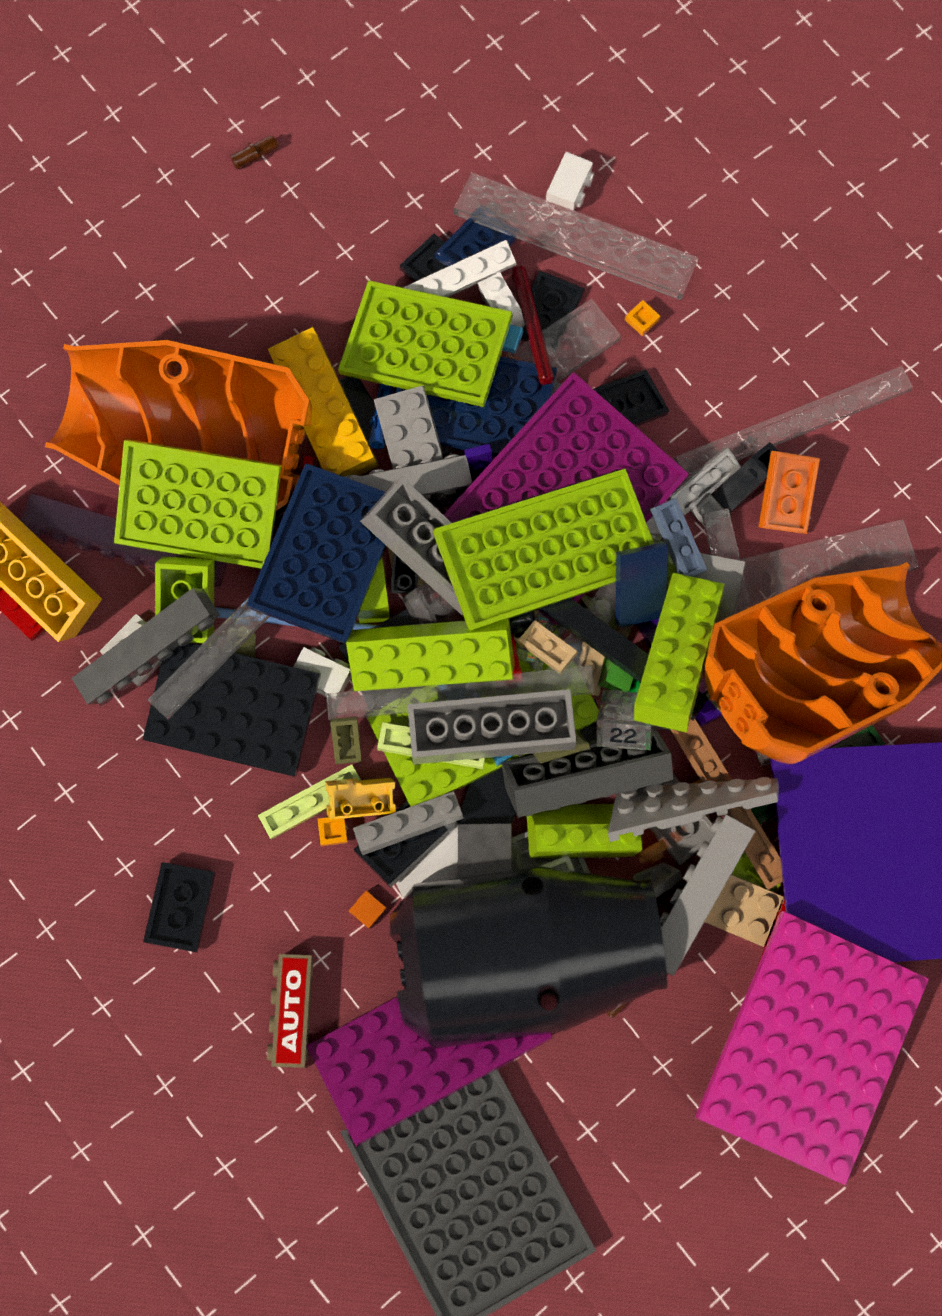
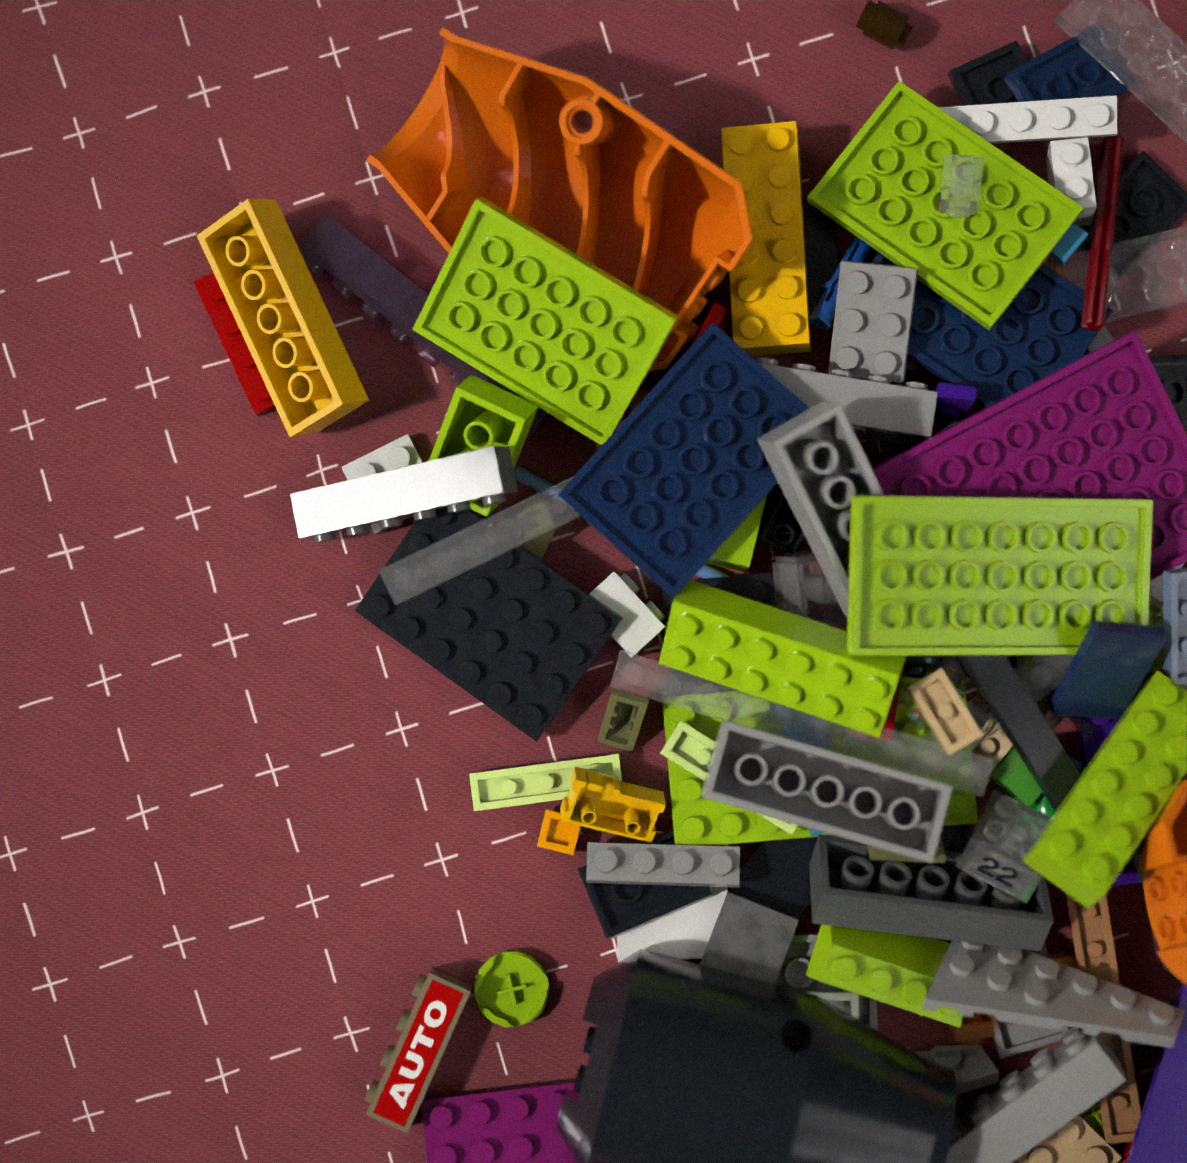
camera: 25 degrees right, 10 degrees up
black plate [143,862,216,953] -> none
orange tile [349,891,387,929] -> none
none -> lime tile [474,950,549,1027]
none -> dark brown brick [856,0,913,50]
none -> clear brick [938,154,984,218]

